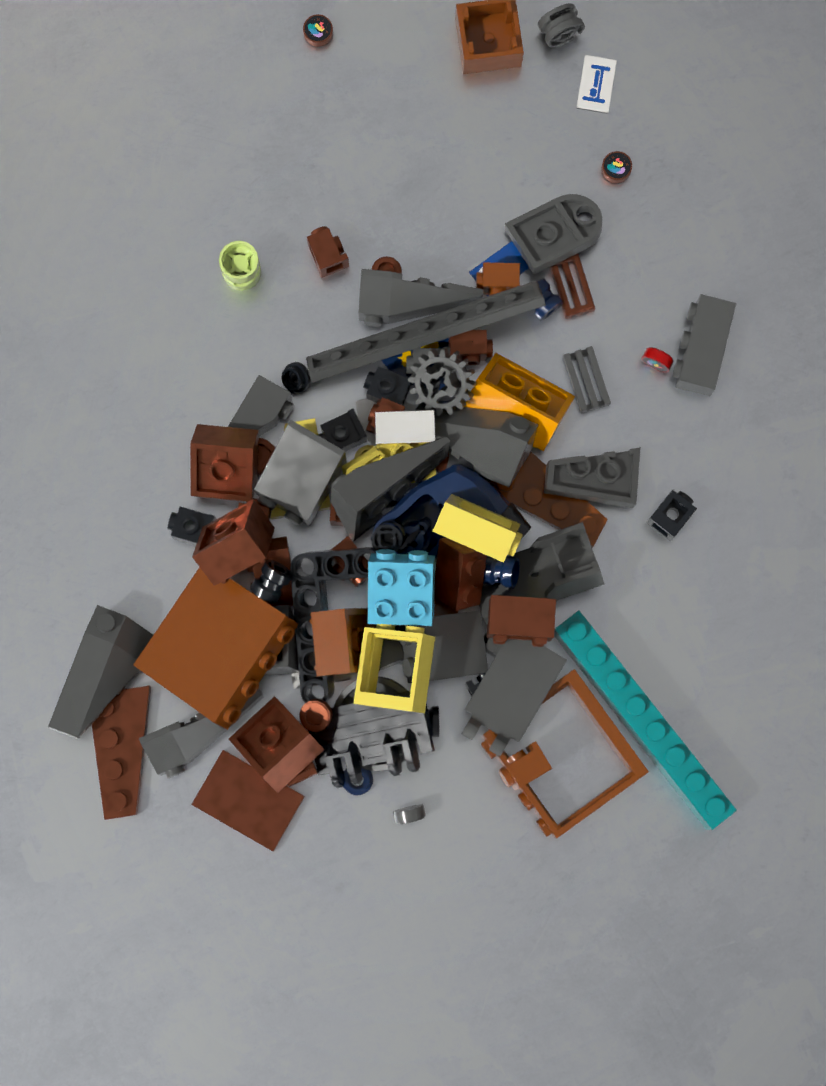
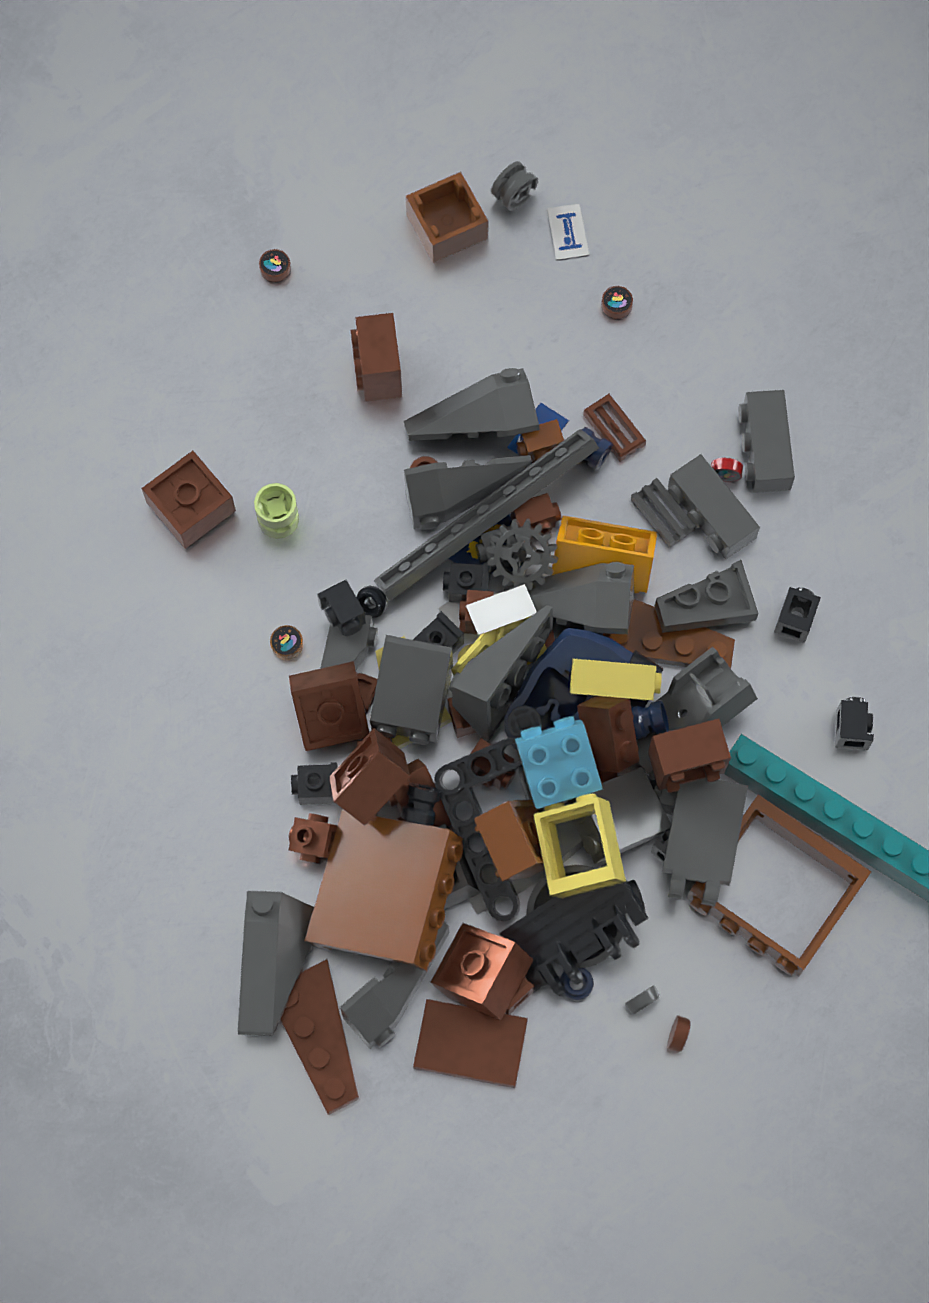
camera: 15 degrees left, 10 degrees down
copper tile [299,699,333,732] -> none
copper brick [307,226,349,278] -> none
dark orange brick [499,741,553,791] -> none
dark grey plate [505,194,602,275] -> none
none -> copper container [141,450,236,549]
none -> tile [270,625,303,660]
none -> copper brick [288,813,338,864]
none -> black brick [317,579,366,636]
none -> copper brick [350,313,402,402]
none -> dark grey wedge [404,368,540,441]
none -> copper tile [667,1015,691,1052]
none -> dark grey brick [668,454,760,559]
none -> black brick [835,697,874,750]

